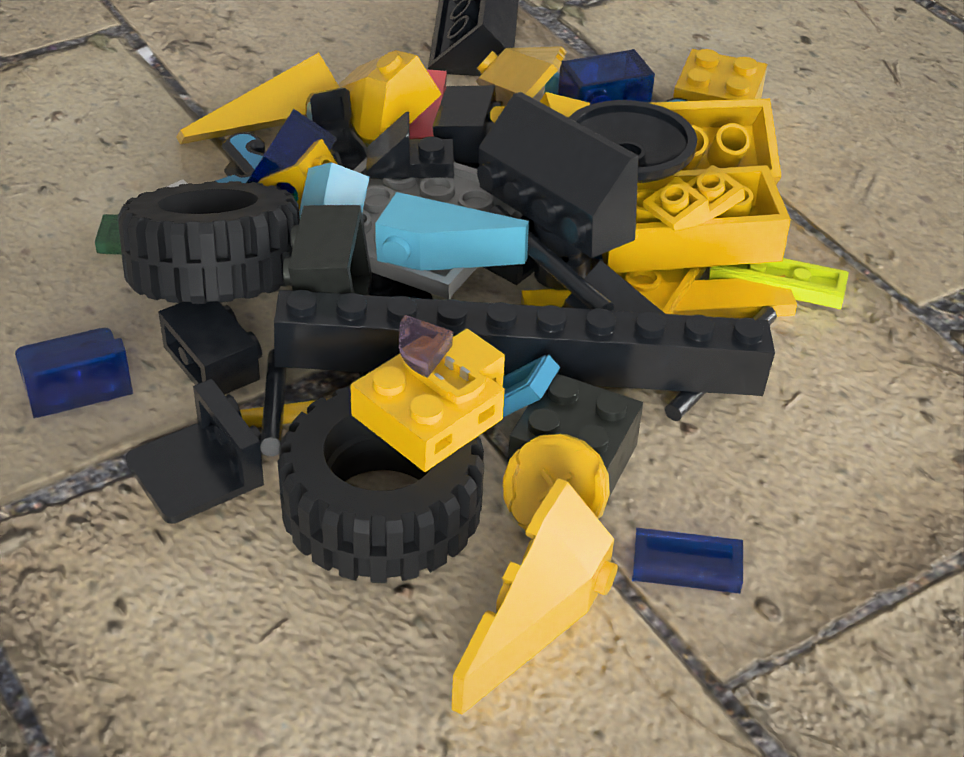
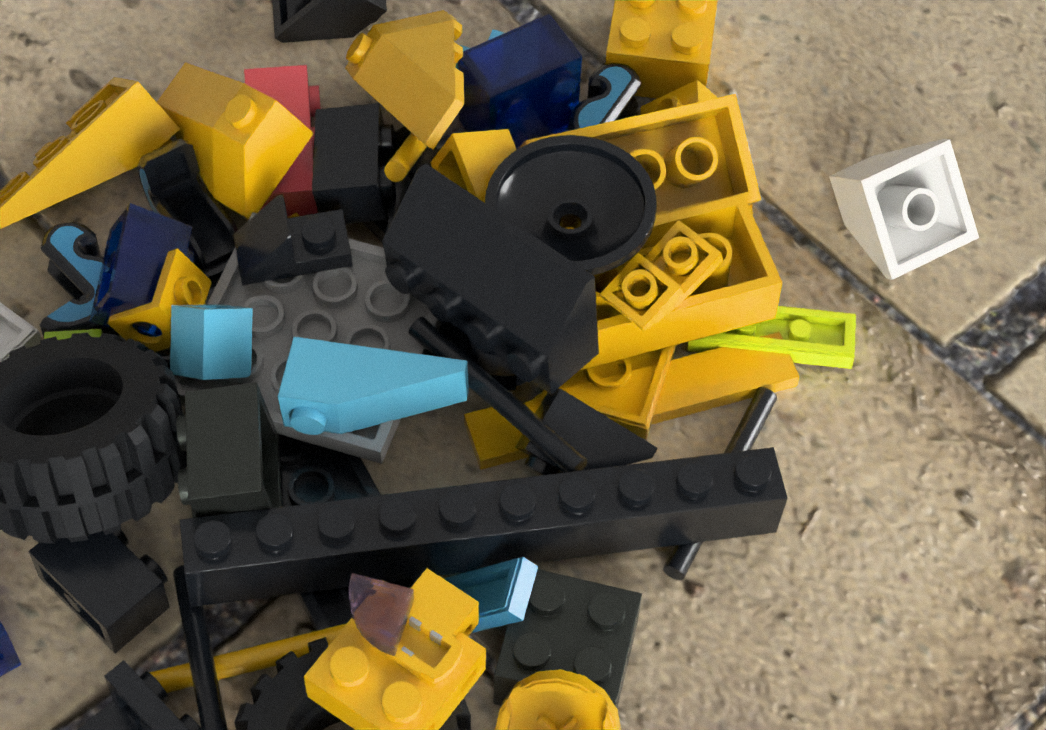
camera: 10 degrees left, 15 degrees up
none -> white slope [829,139,979,280]

